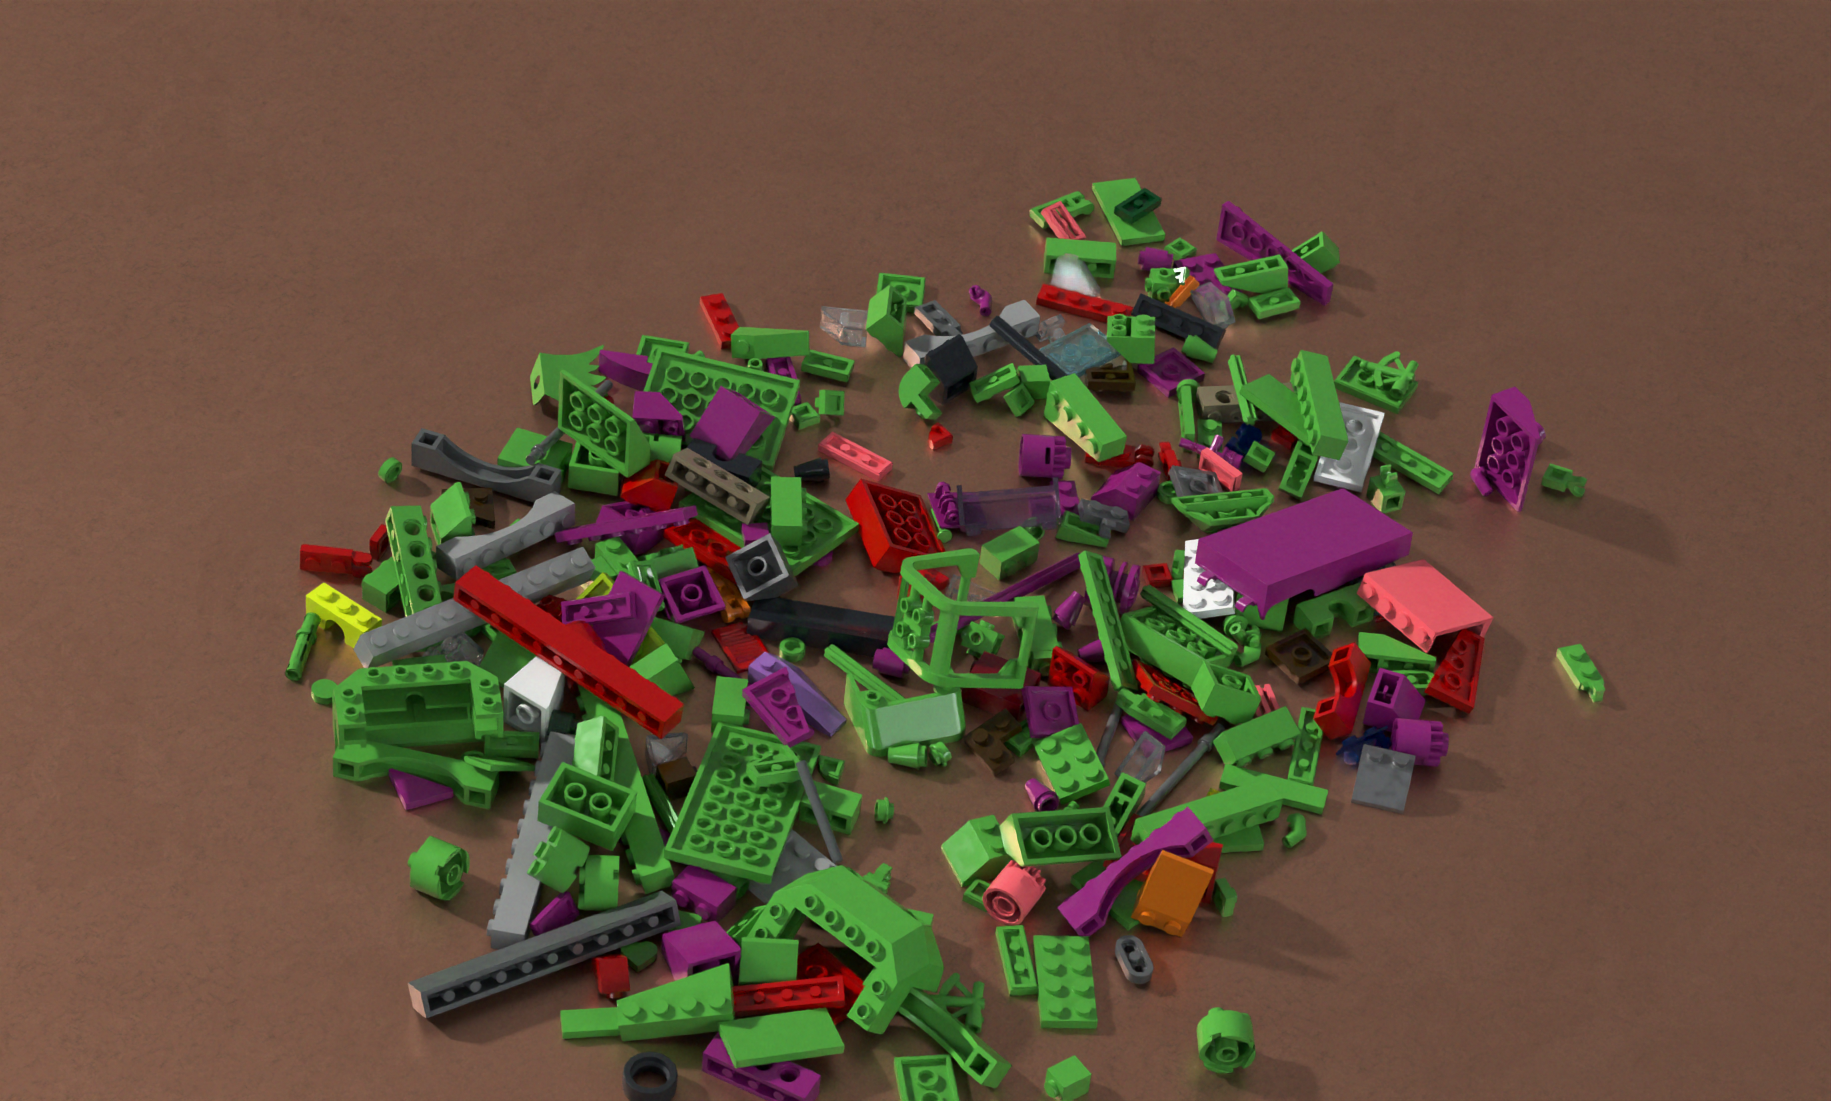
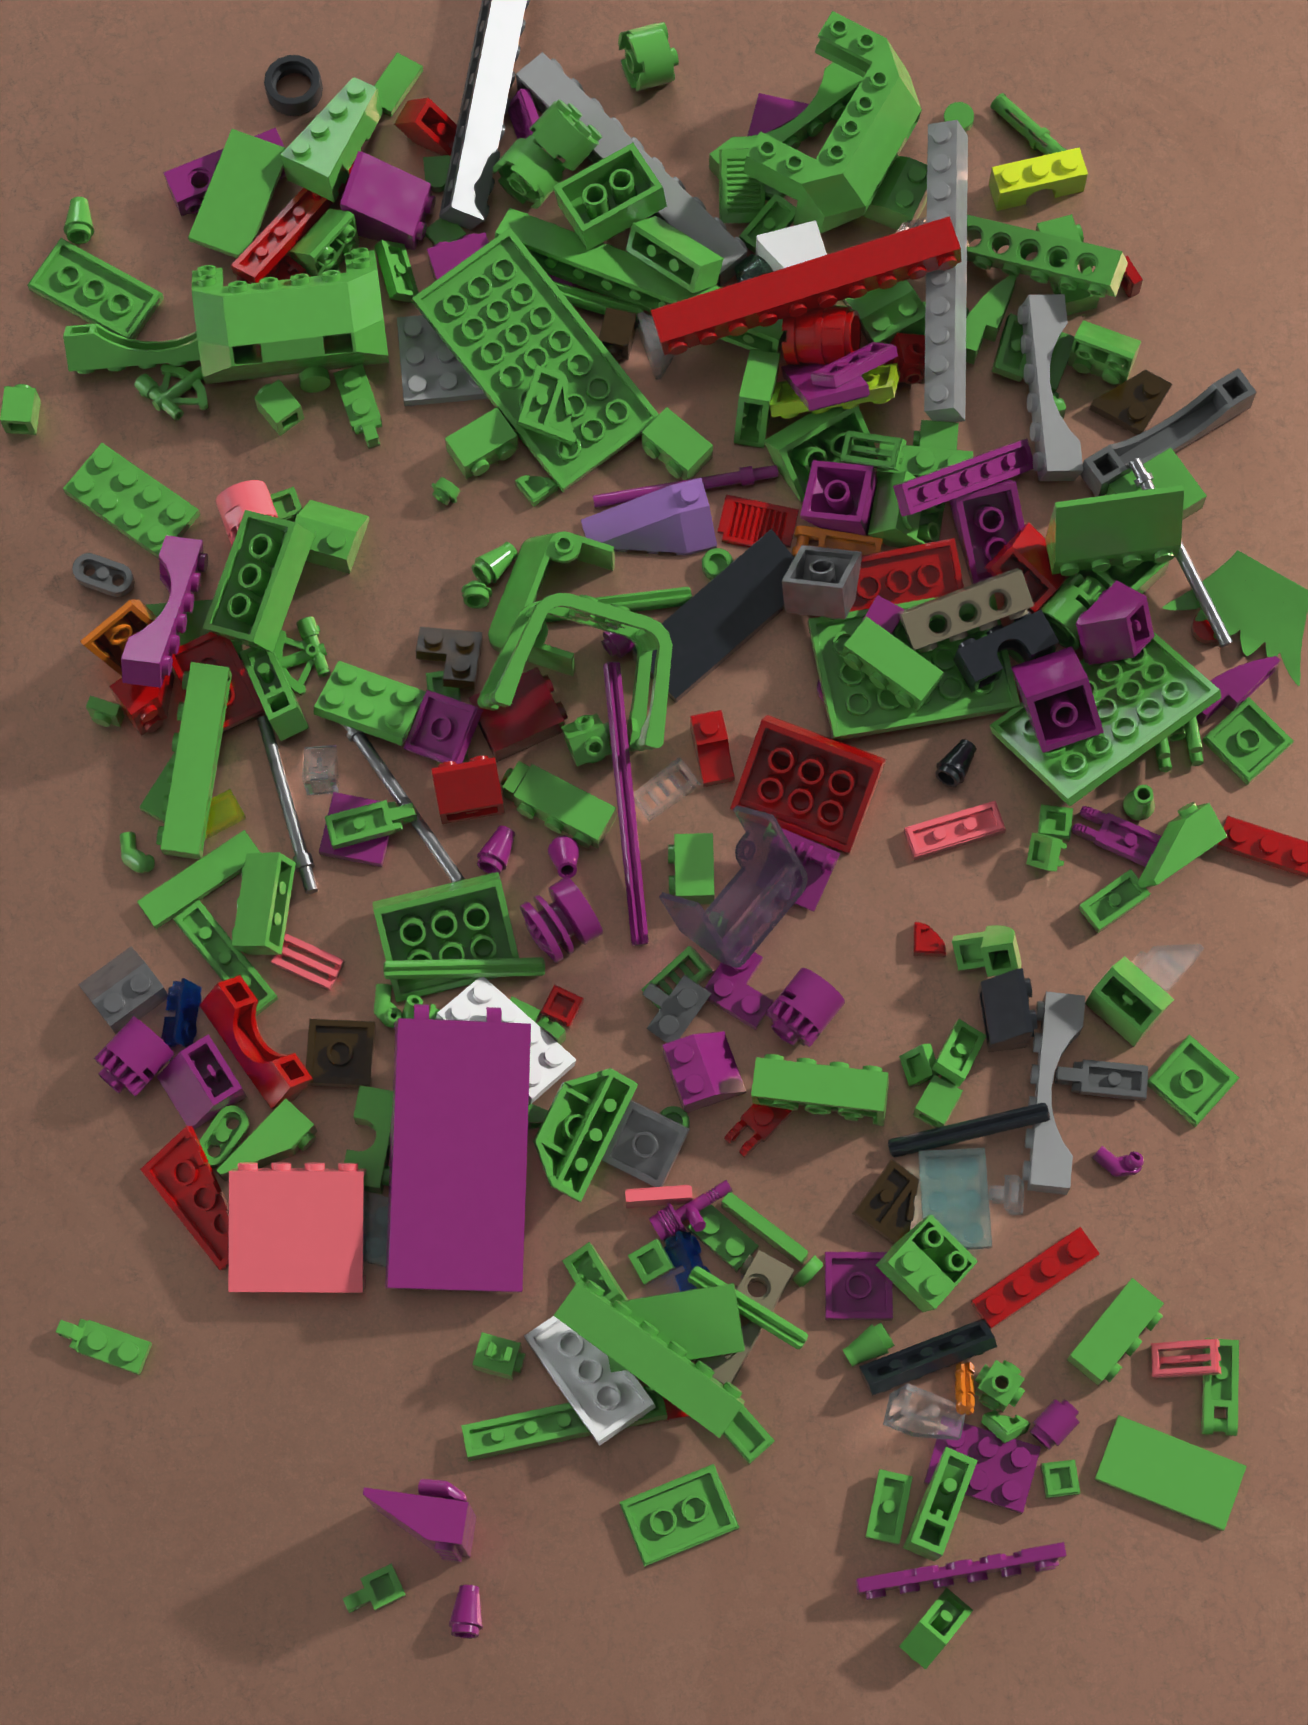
camera: 135 degrees right, 30 degrees up
red hinge [300,544,373,579] -> none
bright green tile [378,457,402,483] -> none
magenta wing [742,667,810,748] -> none
dark grey bar [796,760,843,864] -> none
bright green tile [996,925,1038,996] -> none
magenta cone [1025,778,1059,812] -> none
clear slope [1051,253,1101,297] -> none
bright green plate [1078,550,1139,693] -> none
dark green plate [1114,188,1162,224] -> none
red plate [1132,658,1219,726] -> none
red plate [1158,442,1182,481] -> none
bright green brick [1191,661,1262,725] -> none
bright green tile [1219,289,1249,313] -> none
bright green piece [1360,351,1418,399] -> none

